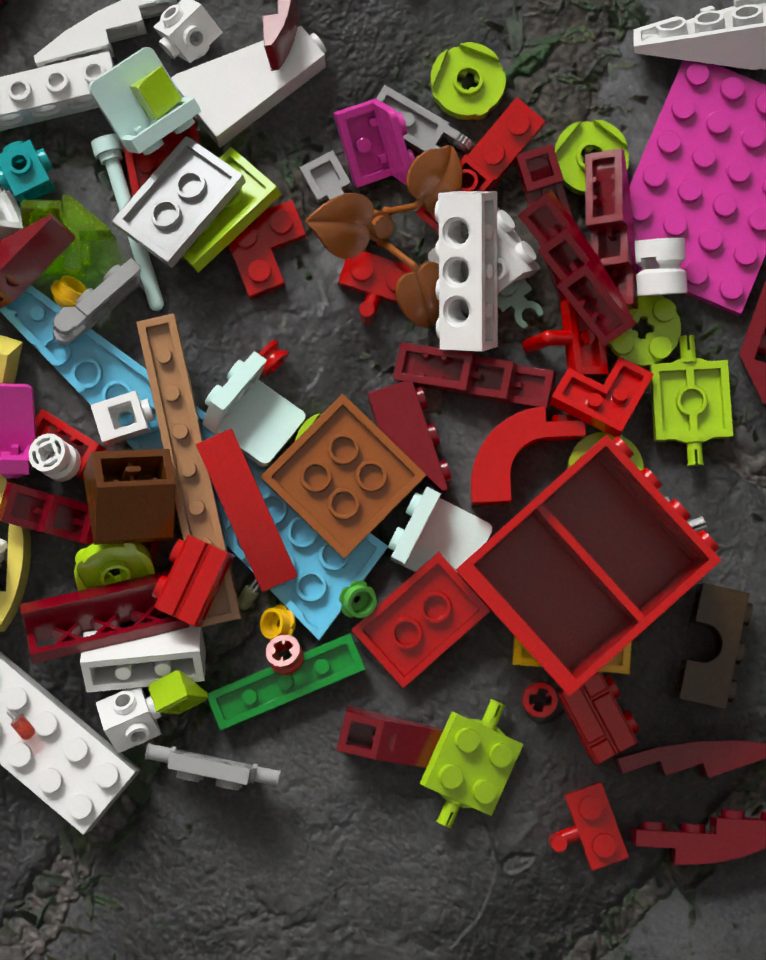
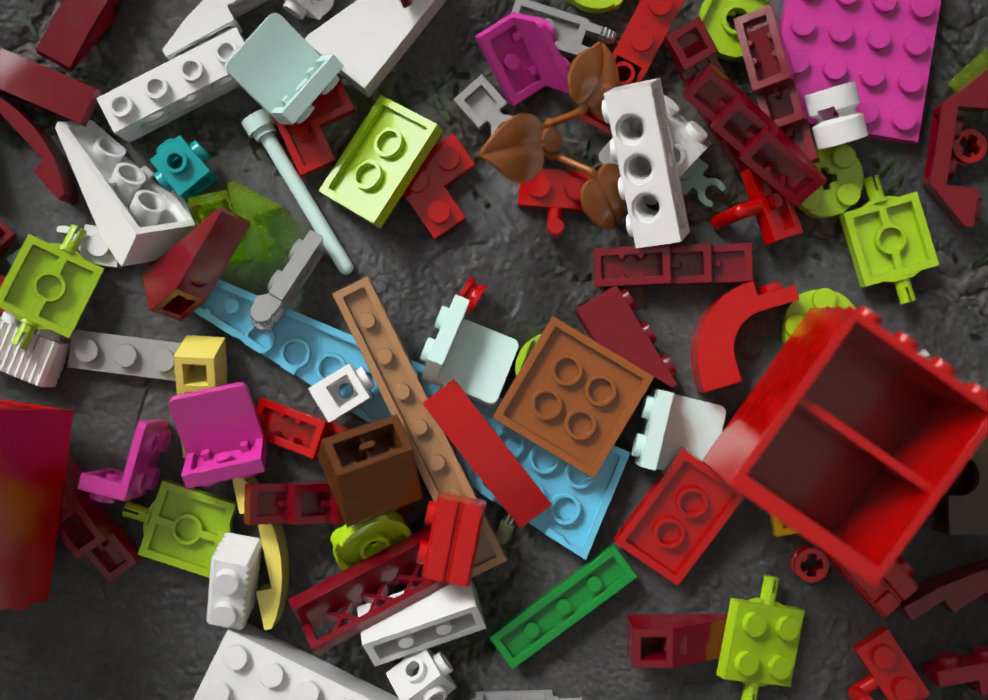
camera: 15 degrees left, 5 degrees up
white wheel [29,434,81,482] -> none
yellow plate [50,275,87,308] -> none
plate [112,136,246,268] -> none
lime slope [129,66,182,120] -> none
lime slope [148,670,209,715] -> none
yellow plate [260,605,296,640] -> none
bush [265,635,304,675] -> none
bright green plate [339,580,377,618] -> none
red plate [549,357,654,438] -> none

